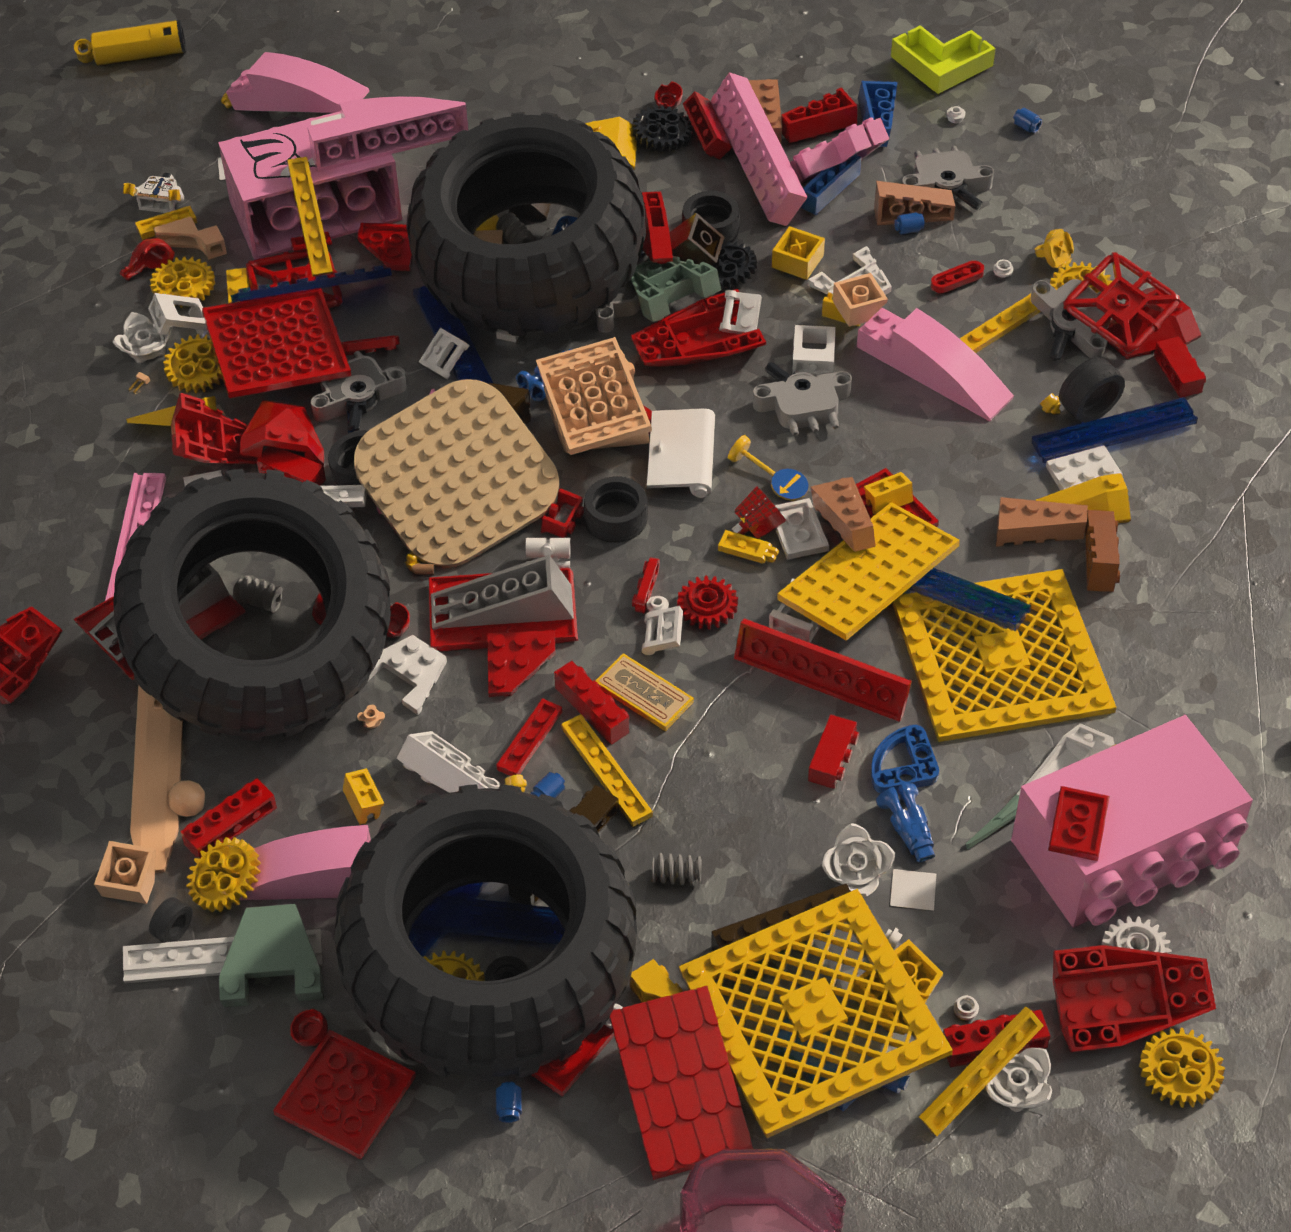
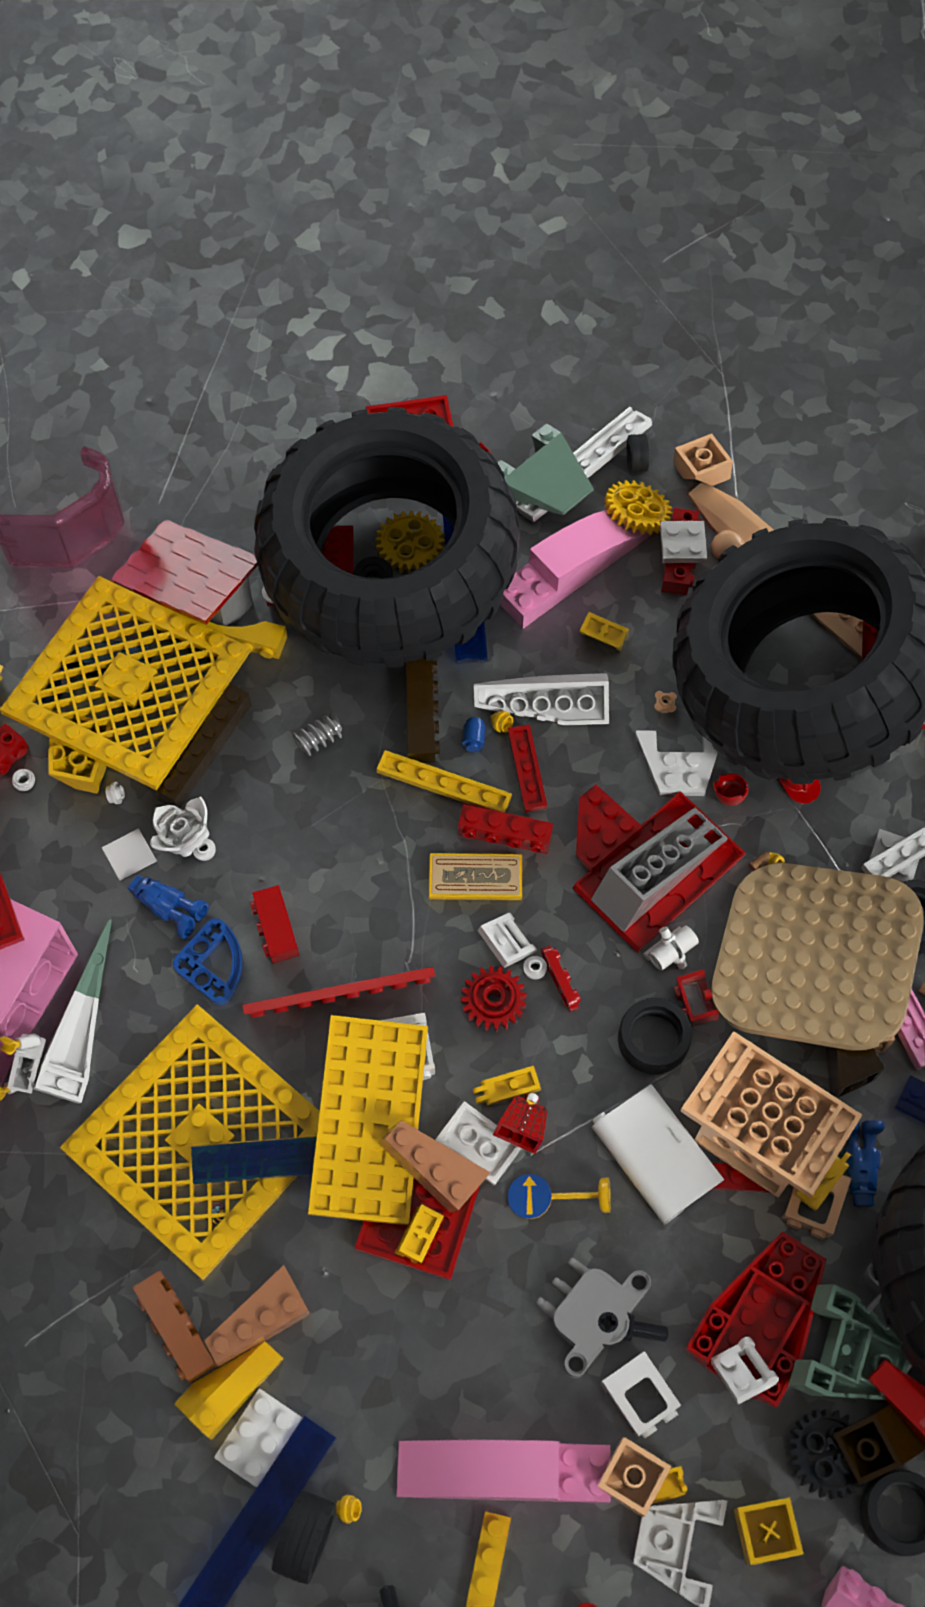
camera: 140 degrees right, 15 degrees up
none -> white plate [660,521,707,563]

